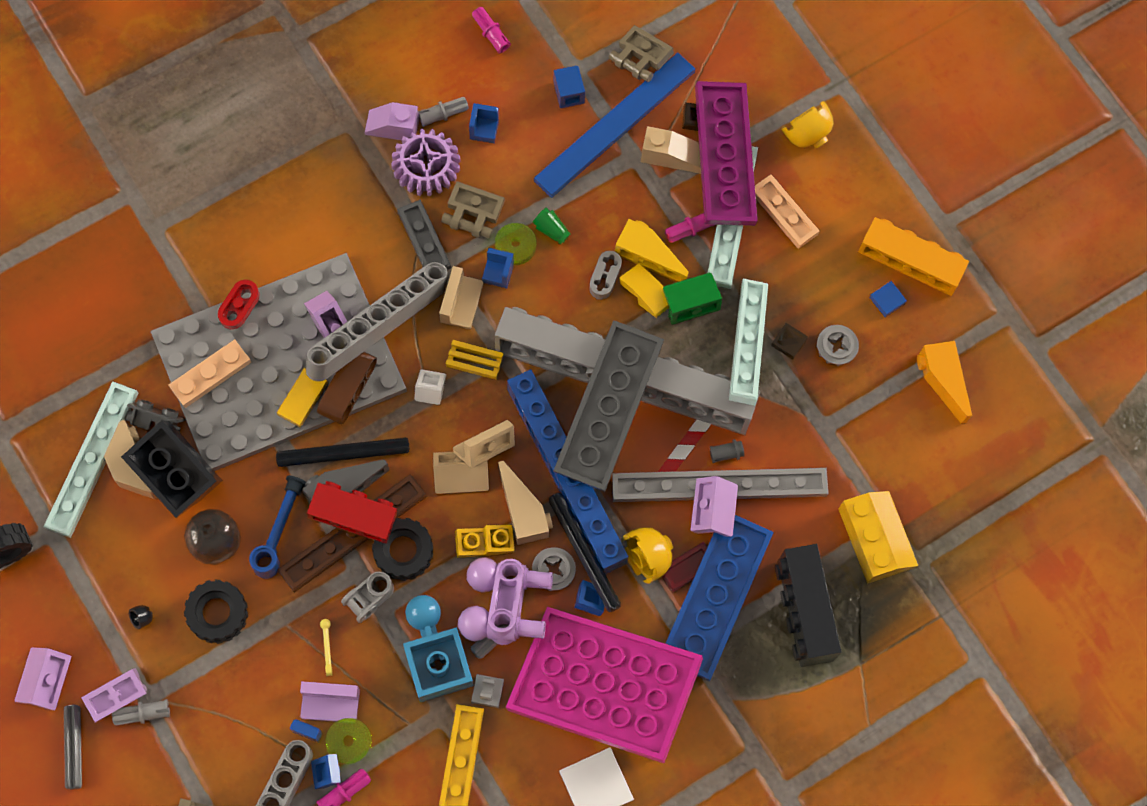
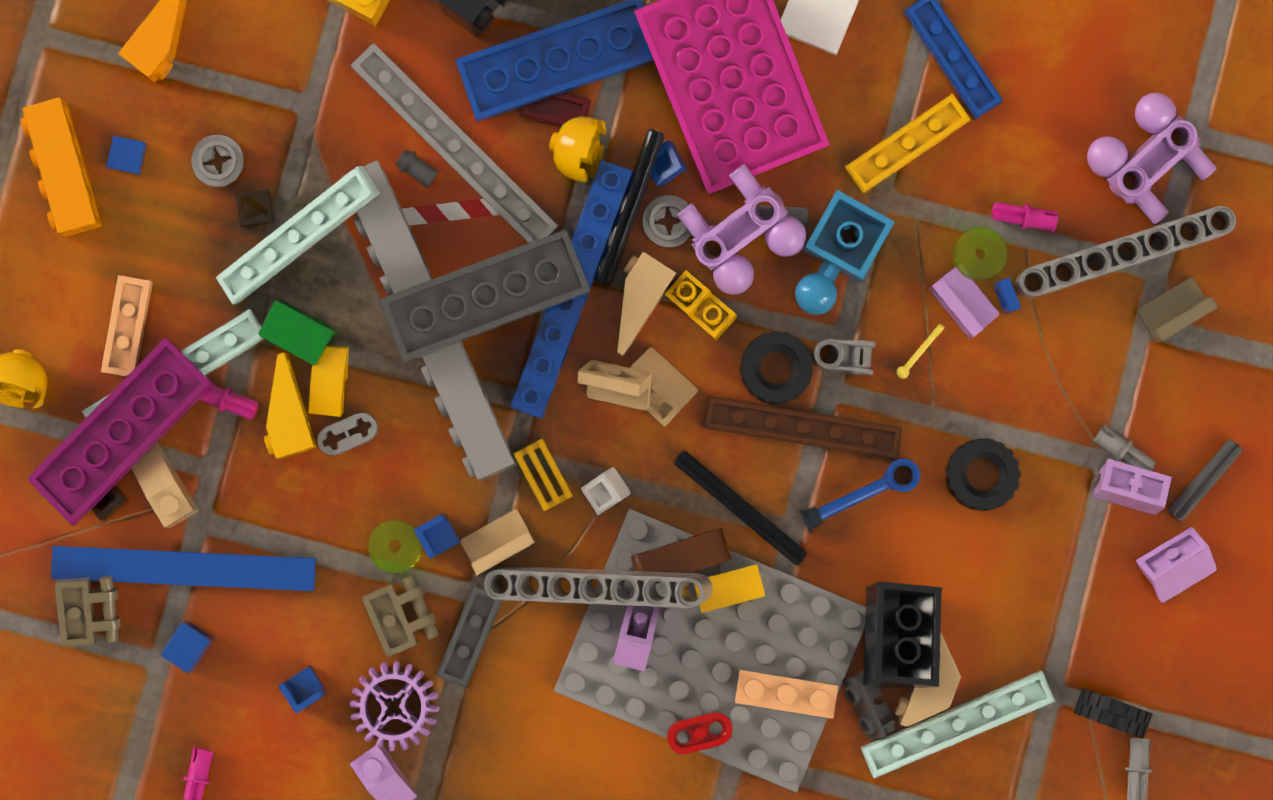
camera: 130 degrees left, 15 degrees up
black hinge [129,605,153,629] -> none
clear smoke cylinder [184,509,241,565] -> none
dark grey slope [303,459,389,502] -> none
red brick [307,481,397,544] -> none
blue plate [311,754,341,789] -> none
light grey axle [418,97,469,127] -> none
light grey tile [471,674,504,708] -> none
green cone [532,207,571,245] -> none
lavender panel [690,476,738,537] -> none

